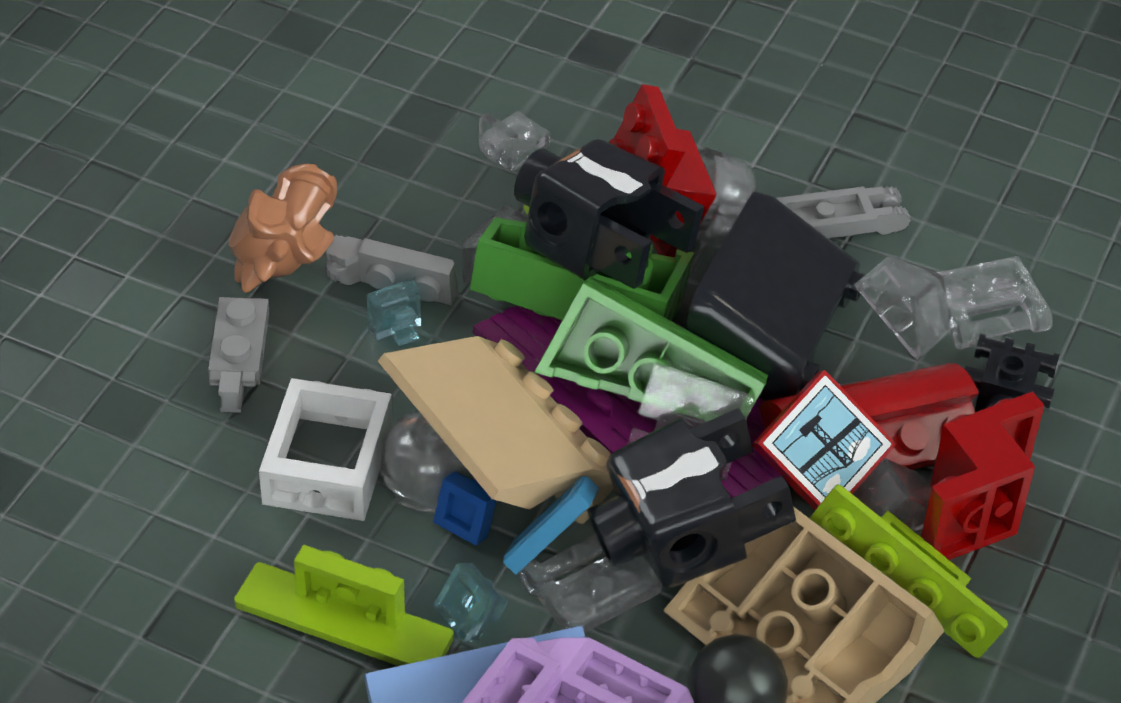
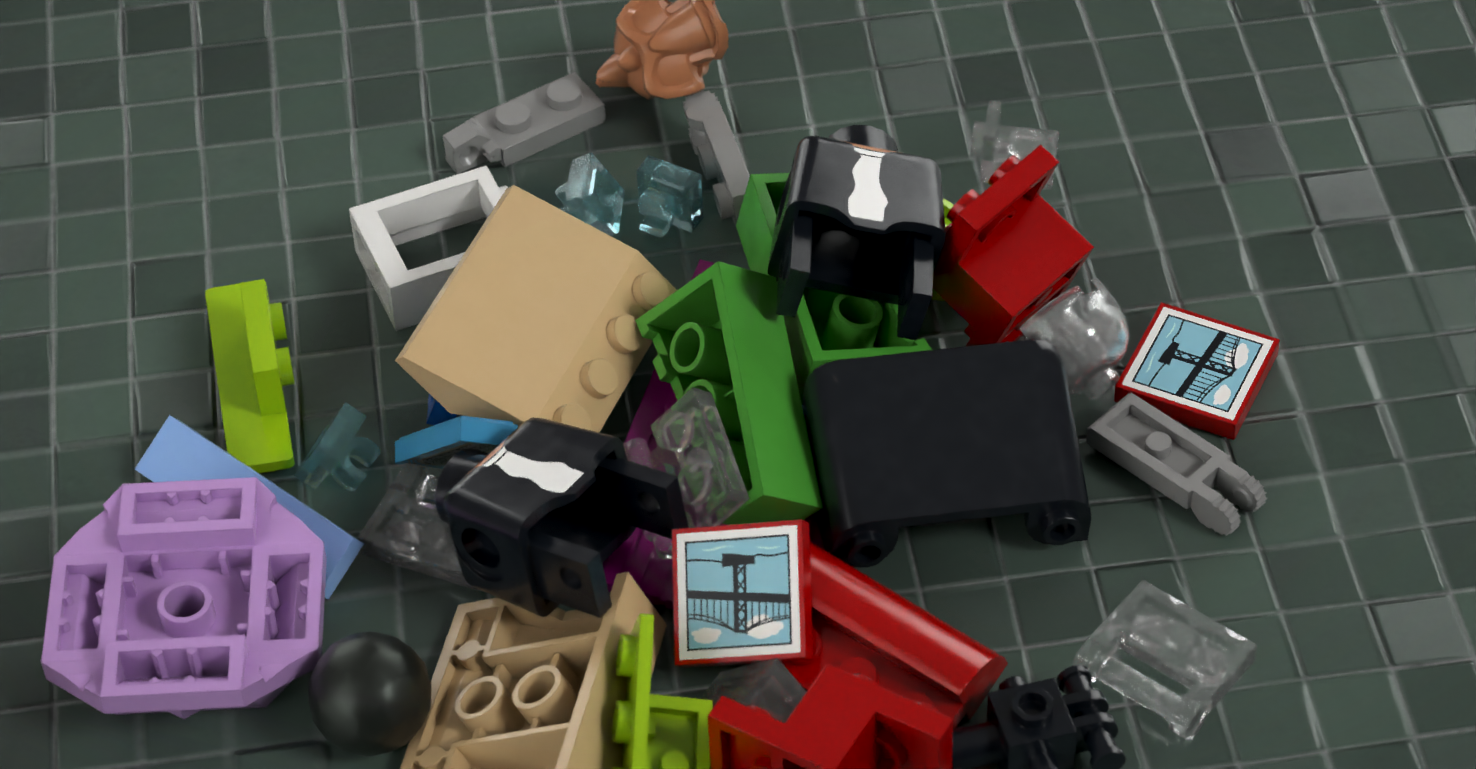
camera: 60 degrees right, 0 degrees up
clear slope [854,256,951,361] -> none
none -> clear light blue tile [555,152,625,236]
none -> tile [1114,302,1280,440]

